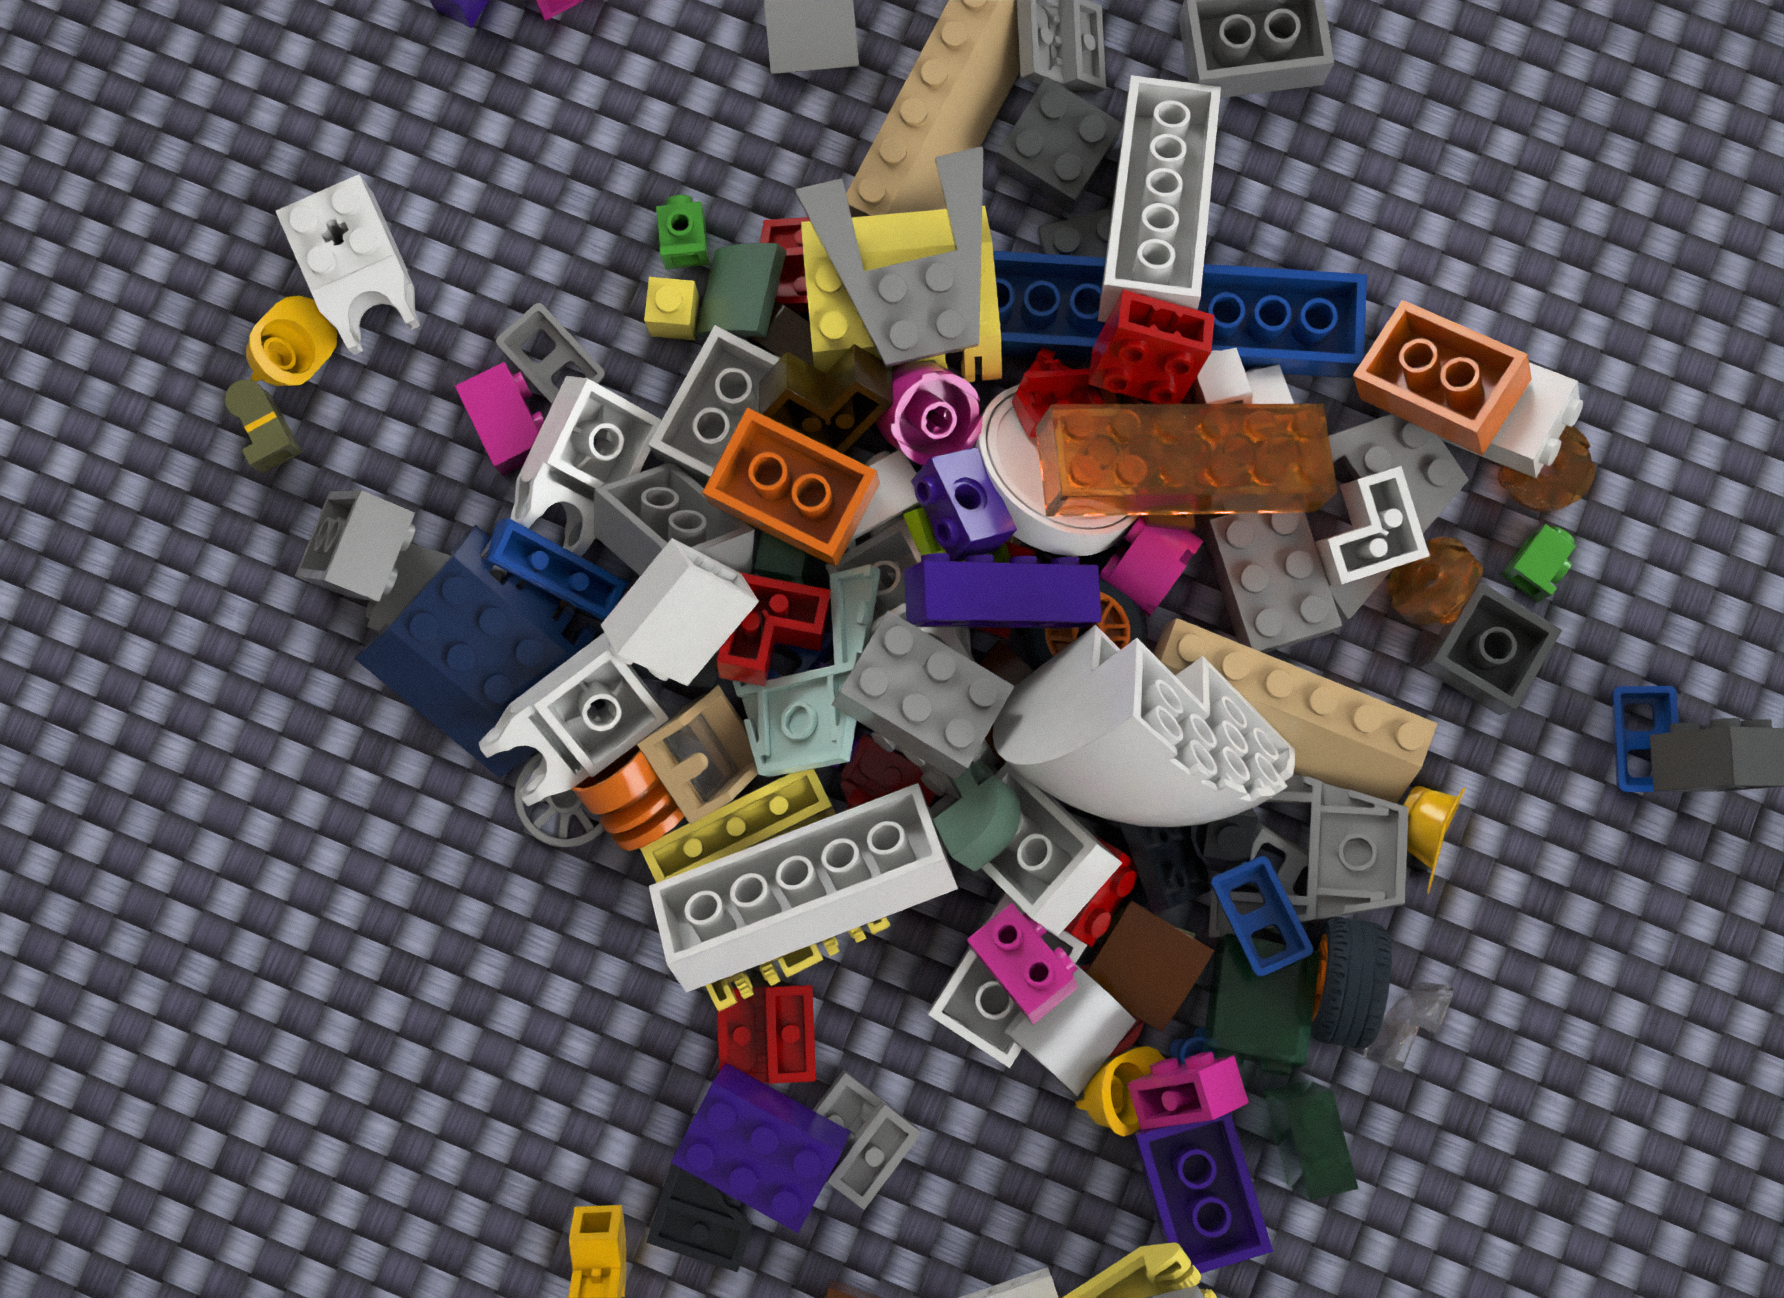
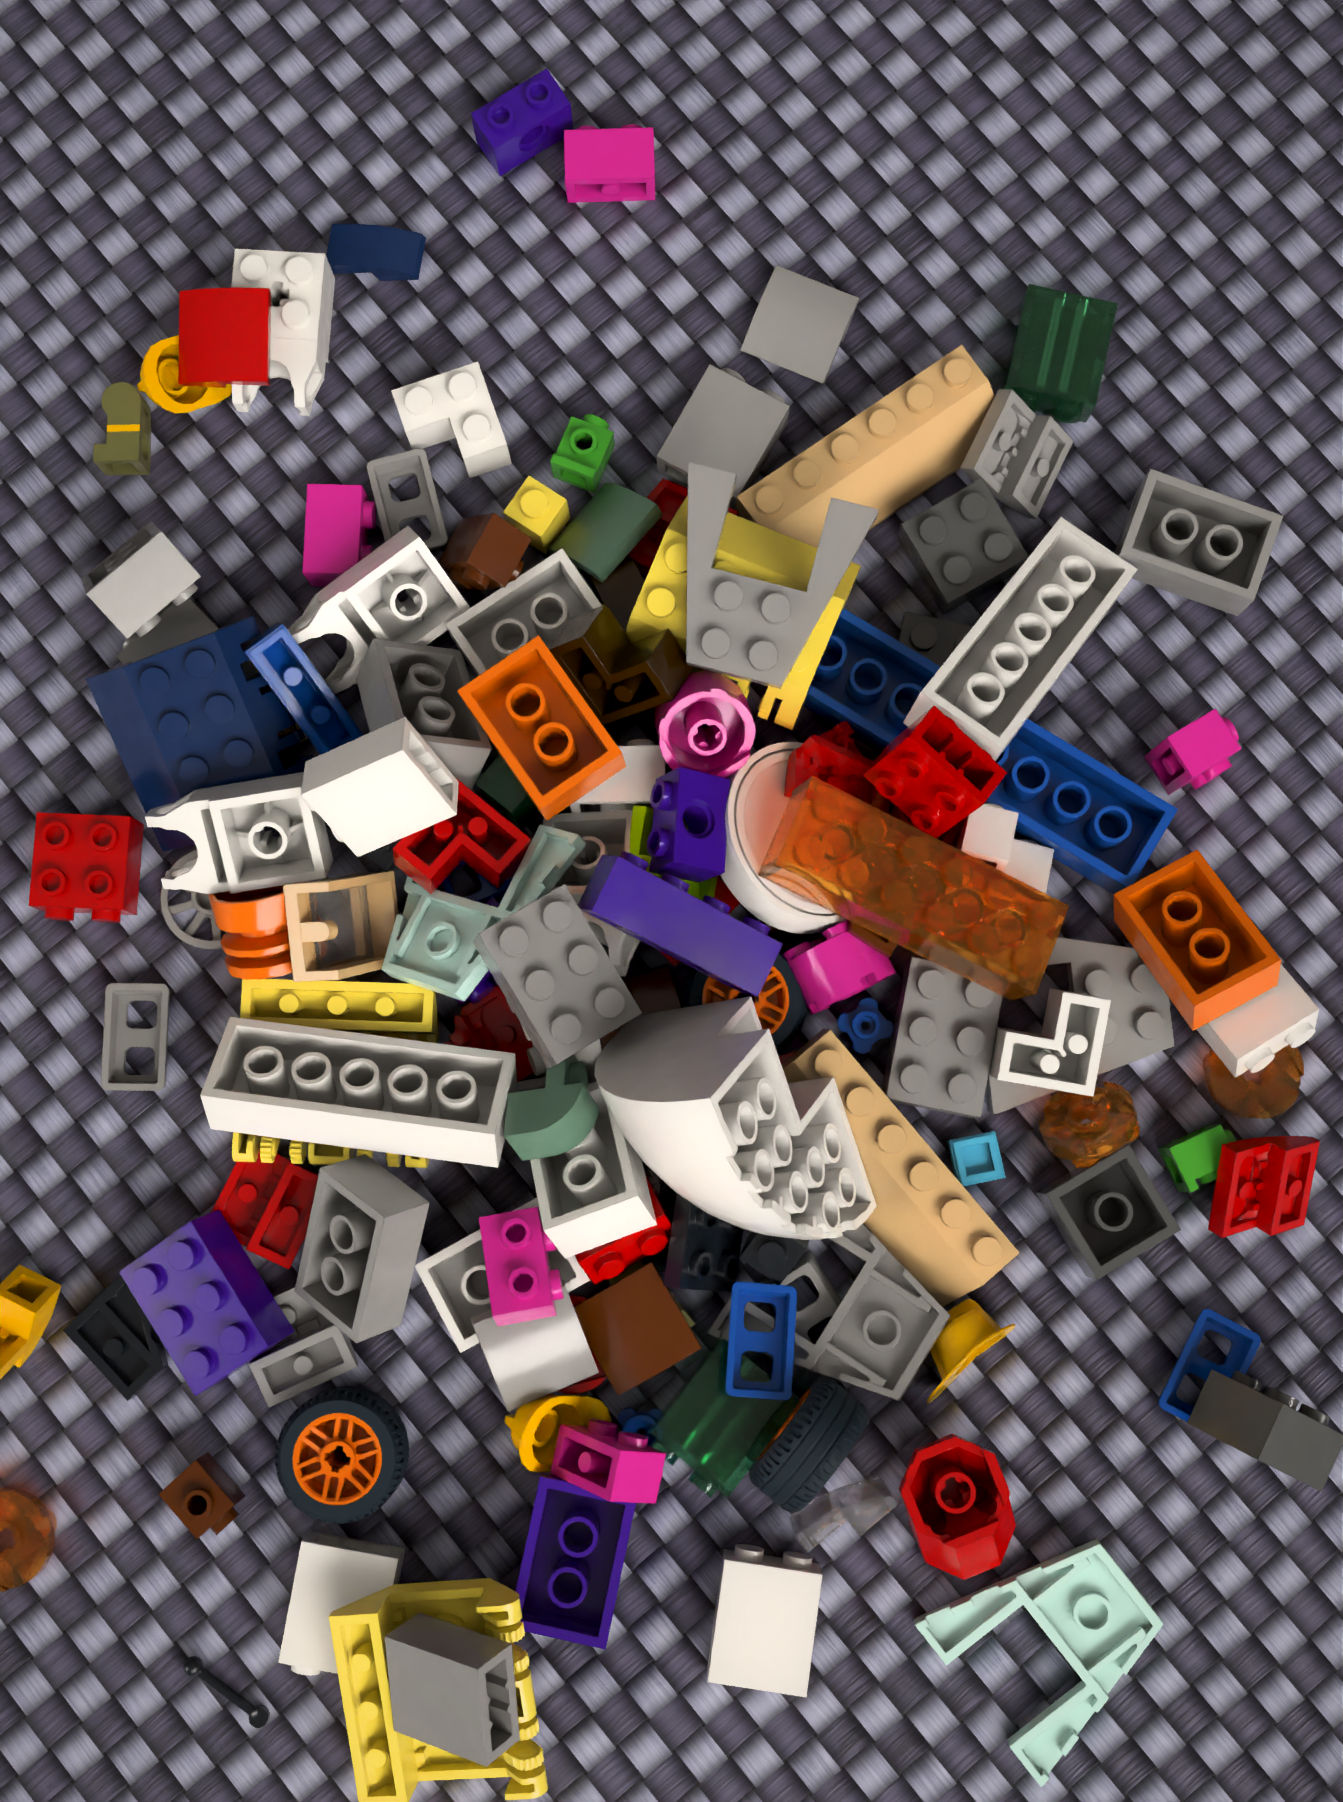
camera: 30 degrees right, 0 degrees up
clear green brick [1263,1080,1359,1201] -> none
none -> red brick [29,812,144,923]
none -> light grey piece [101,983,170,1091]
none -> red slope [178,287,271,388]
none -> wheel [275,1386,409,1524]
none -> light grey brick [295,1154,430,1343]
none -> dark blue slope [326,224,426,281]
none -> white brick [391,362,512,478]
none -> reddish brown brick [438,513,532,592]
none -> light grey brick [657,364,790,510]
none -> white brick [707,1544,823,1697]
none -> blue plate [837,998,894,1054]
none -> red brick [899,1434,1016,1580]
none -> light aqua wing [914,1539,1164,1787]
none -> medium azure tile [947,1131,1006,1187]
none -> dark pink brick [1144,708,1242,795]
none -> red slope [1208,1136,1320,1238]

